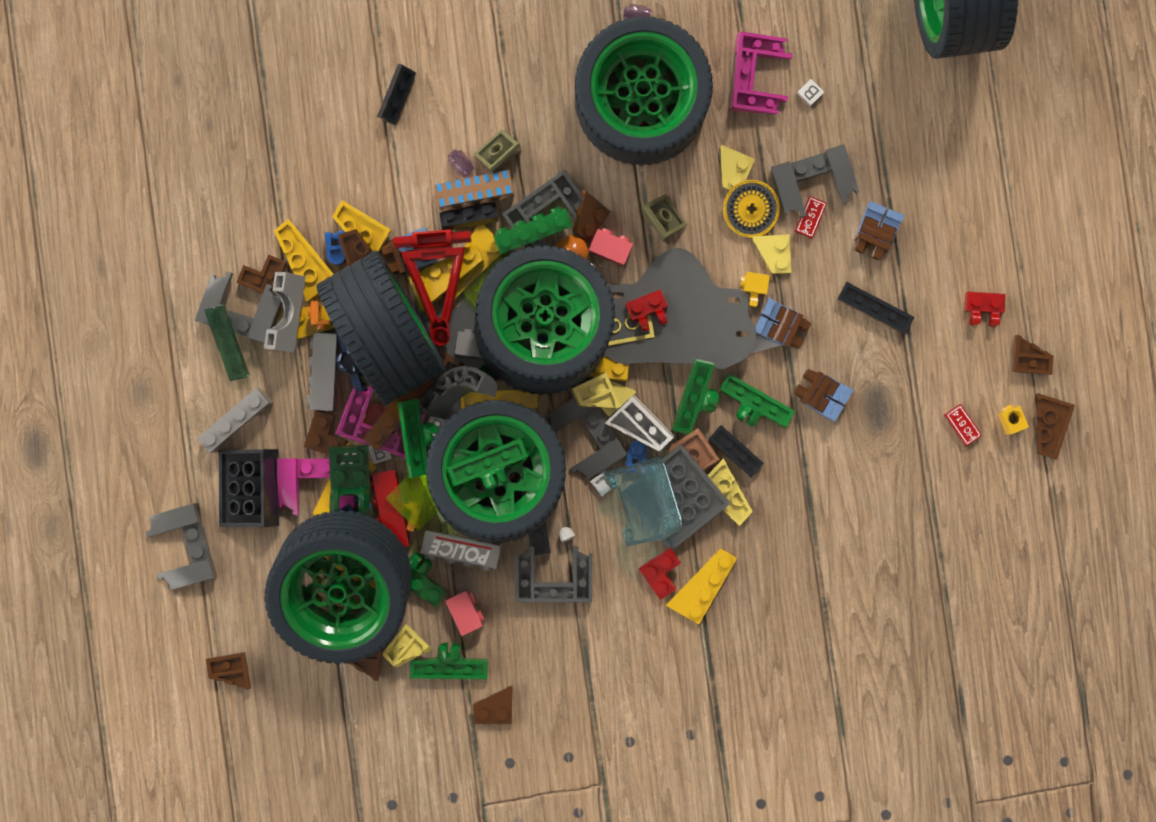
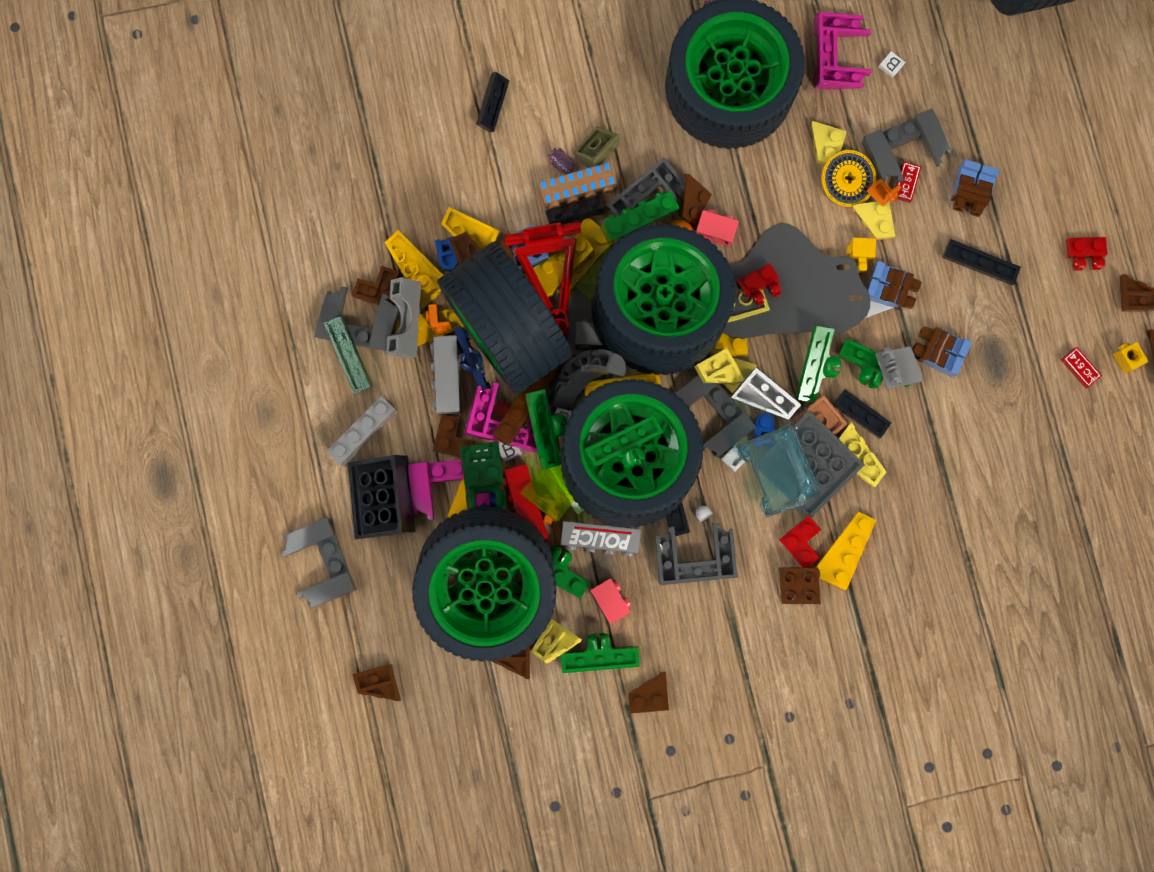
camera: 10 degrees left, 5 degrees down
olive slope [641,194,687,242] -> none
none -> reddish brown hinge [779,567,821,604]
none -> orange bracket [867,179,902,206]
none -> light grey hinge [875,346,923,389]

